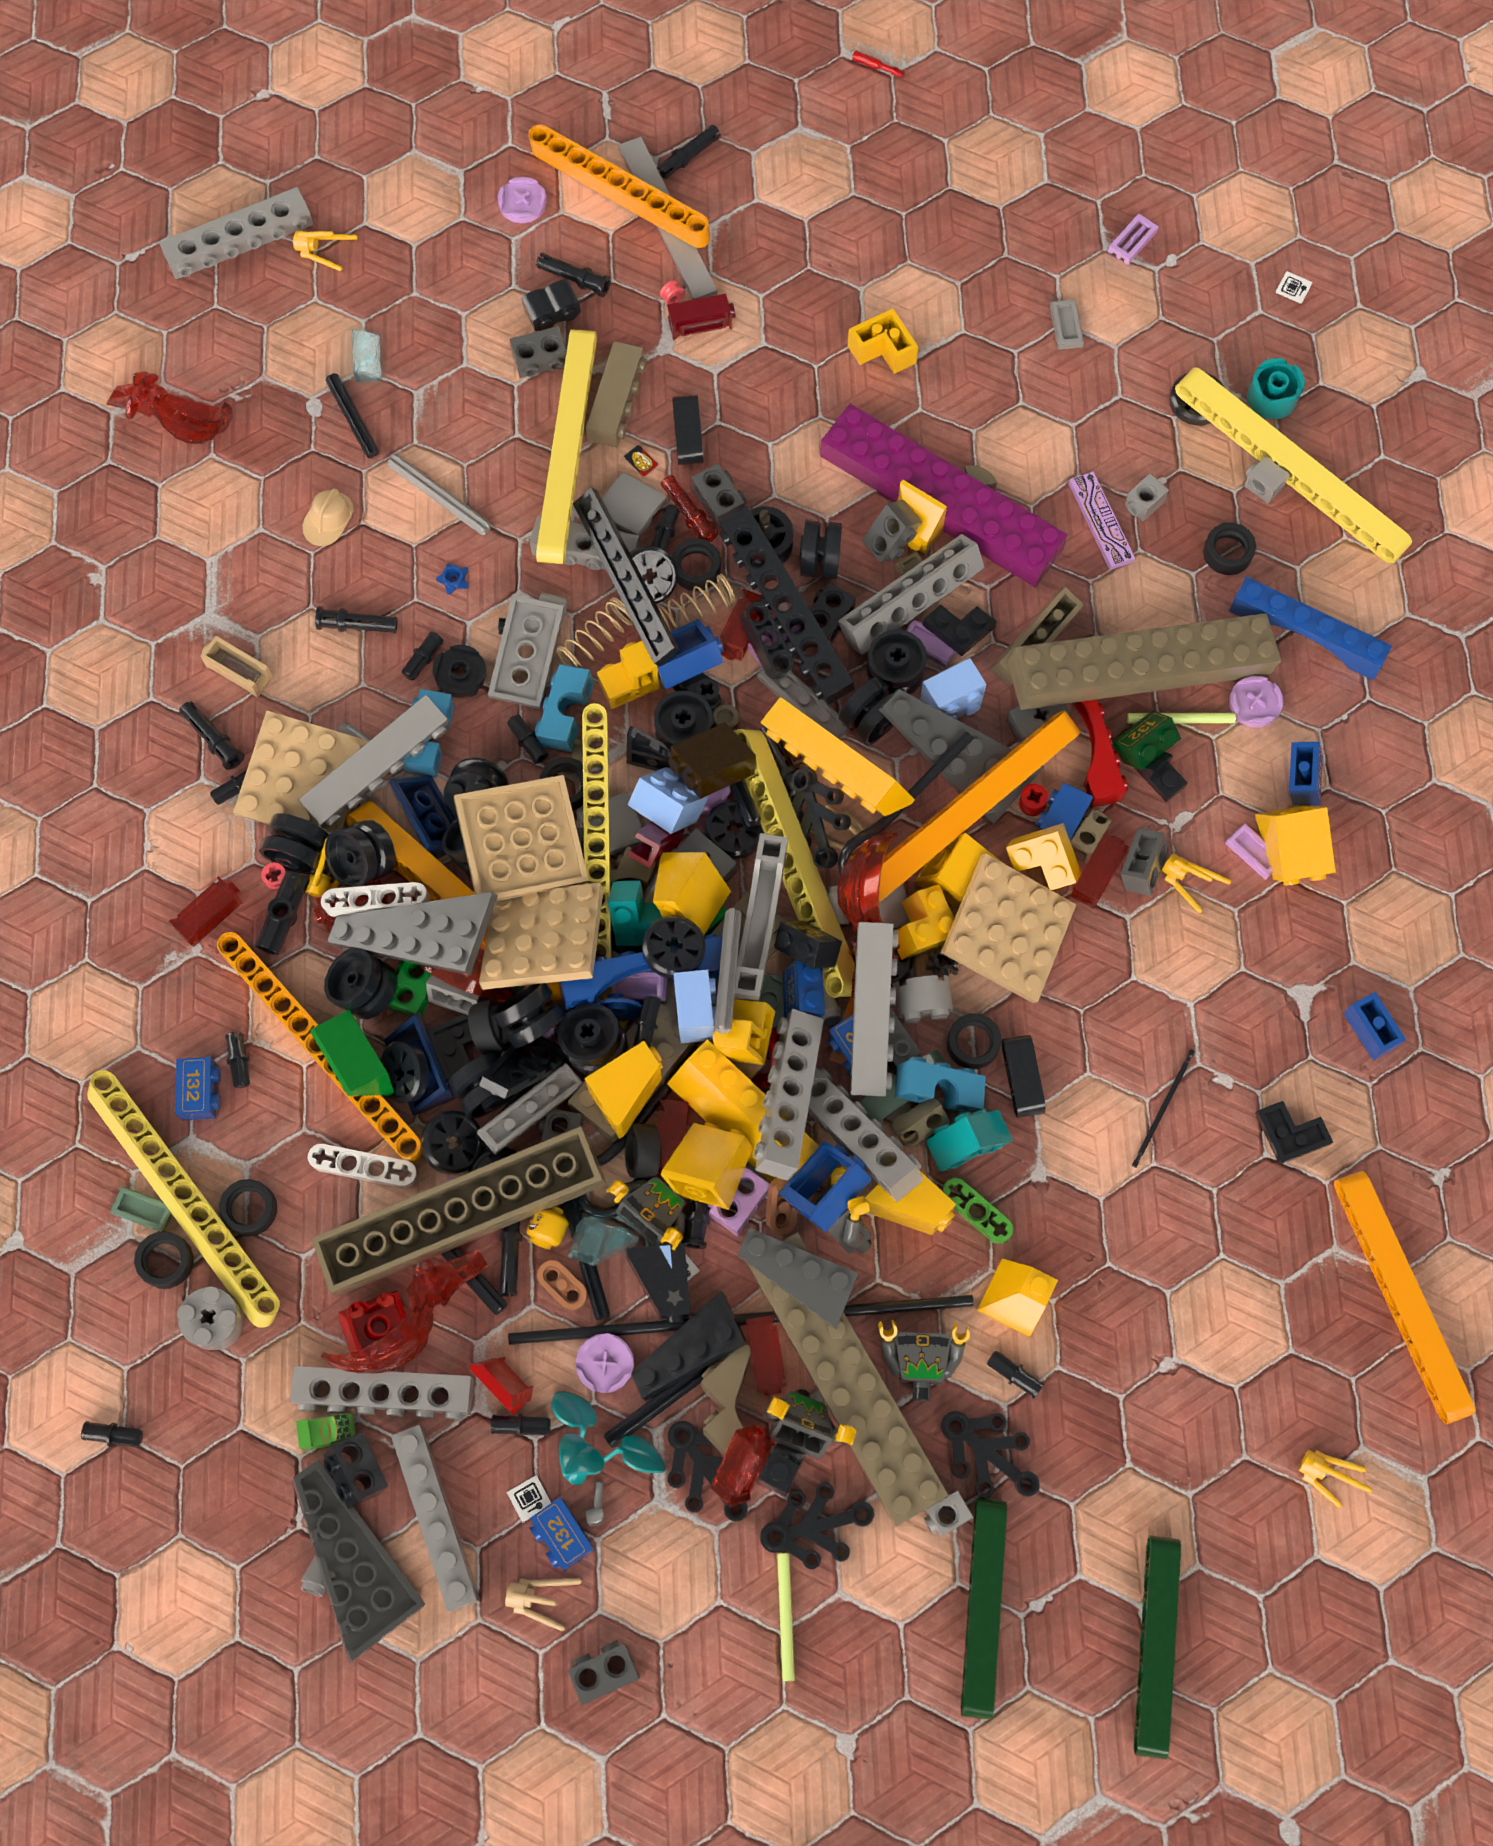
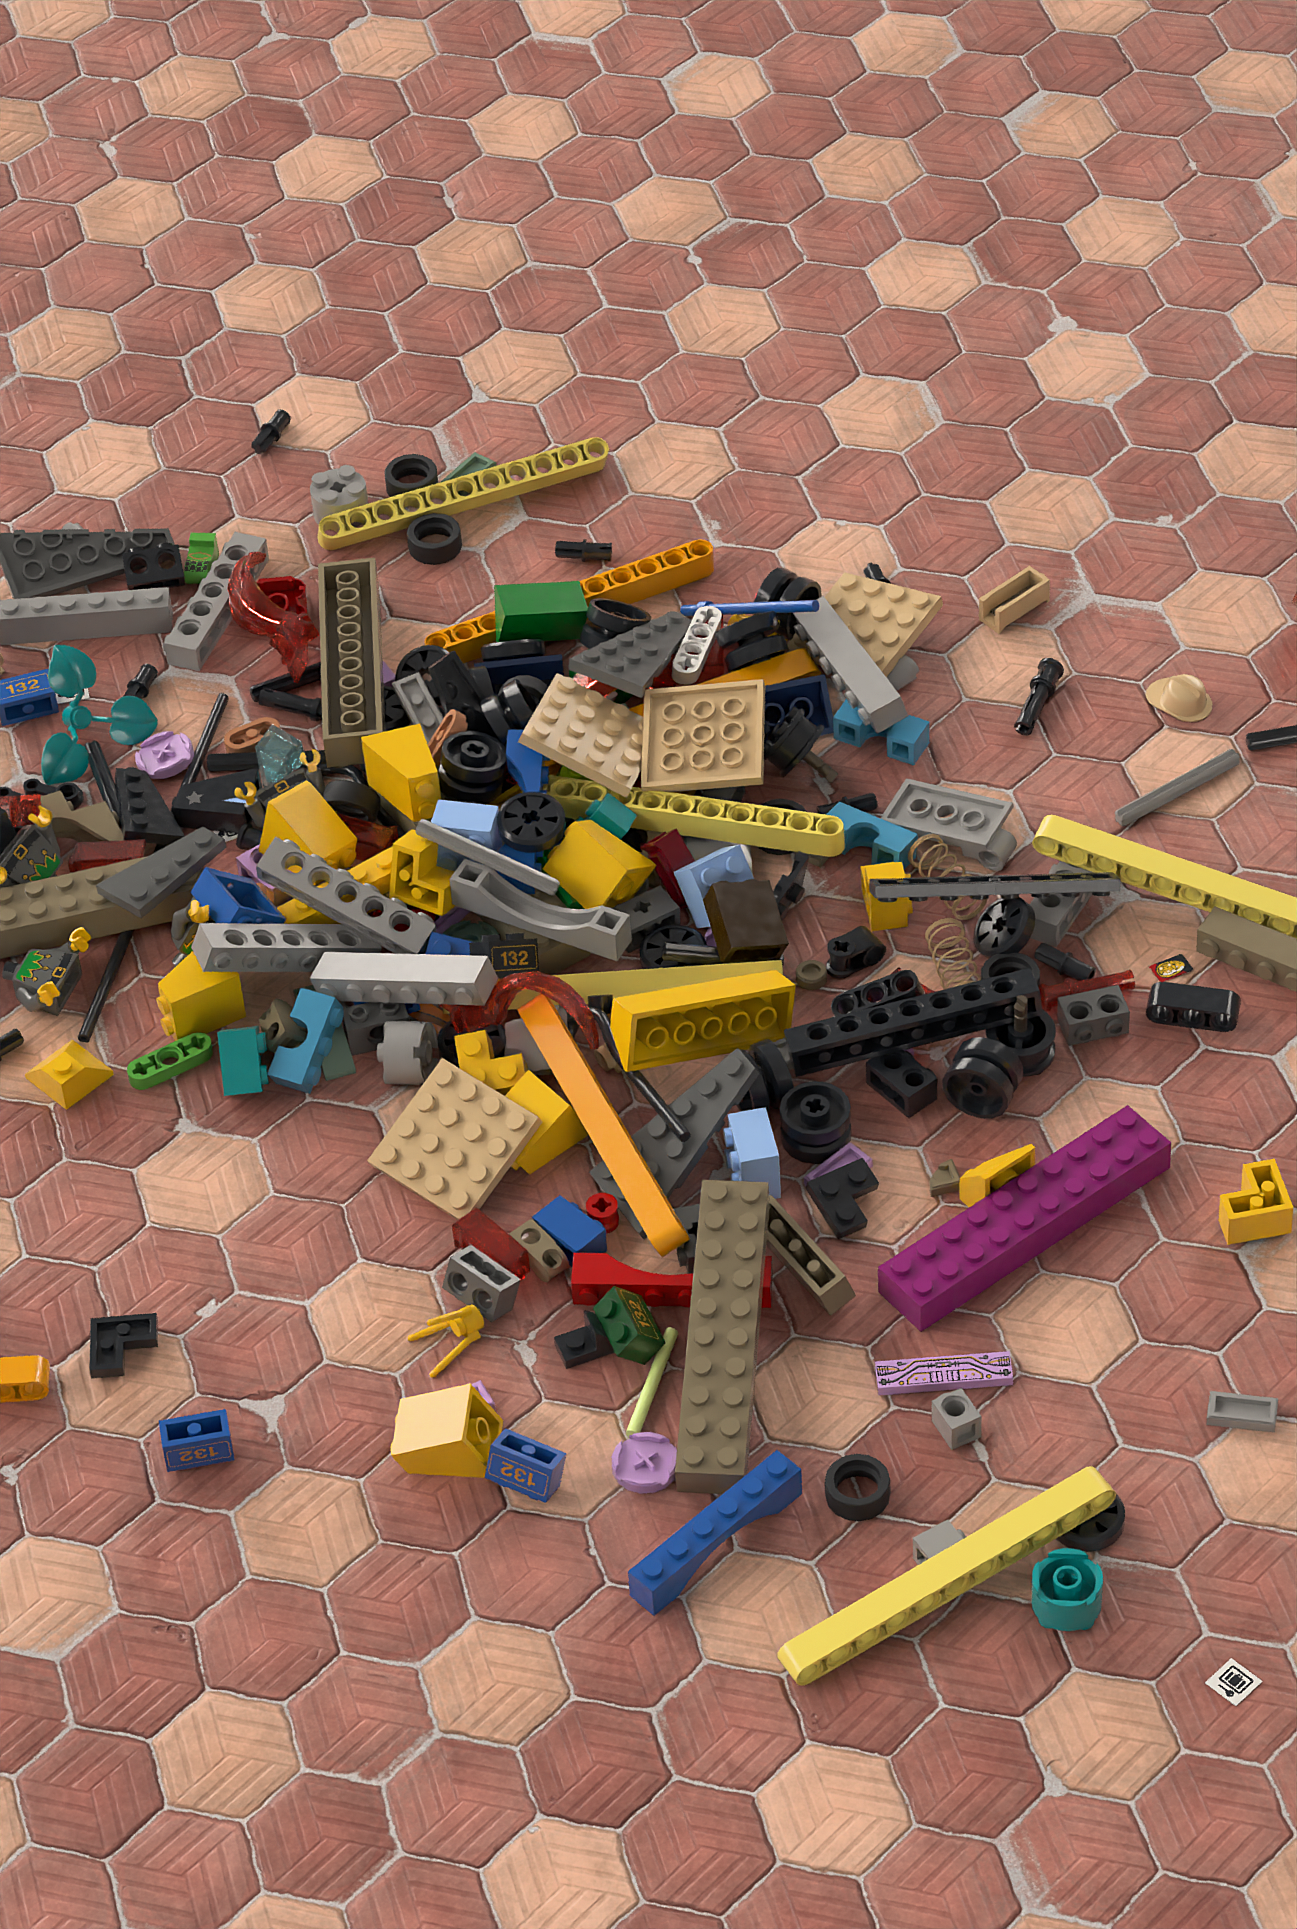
camera: 110 degrees right, 25 degrees down
clear red window [169,876,242,947] -> none
blue brick [175,1057,221,1121] -> none
black pin [179,701,244,770] -> none
black piece [255,871,310,955] -> none
white beam [308,1144,418,1188] -> none
black axle [401,631,444,681] -> none
black plate [433,645,487,698] -> none
blue plate [436,563,468,595] -> none
red slope [469,1356,533,1415] -> none
yellow head [526,1206,569,1250] -> none
light grey hand [586,1482,604,1527] -> none
blue dish [595,993,643,1021] -> none
light grey slope [602,472,667,536] -> none
black wheel [654,691,713,747] -> none
blue window [657,619,724,689] -> none
light grey brick [838,534,985,655] -> none
dark grey brick [862,499,922,563] -> none
black tyre [947,1013,1001,1069] -> none
dark tan tile [964,466,997,488] -> none
black beam [1001,1035,1046,1118] -> none
yellow brick [1006,823,1082,890] -> none
black piece [1131,1049,1195,1168] -> none
none -> nougat plate [428,709,468,767]
none -> blue bar [680,600,820,616]

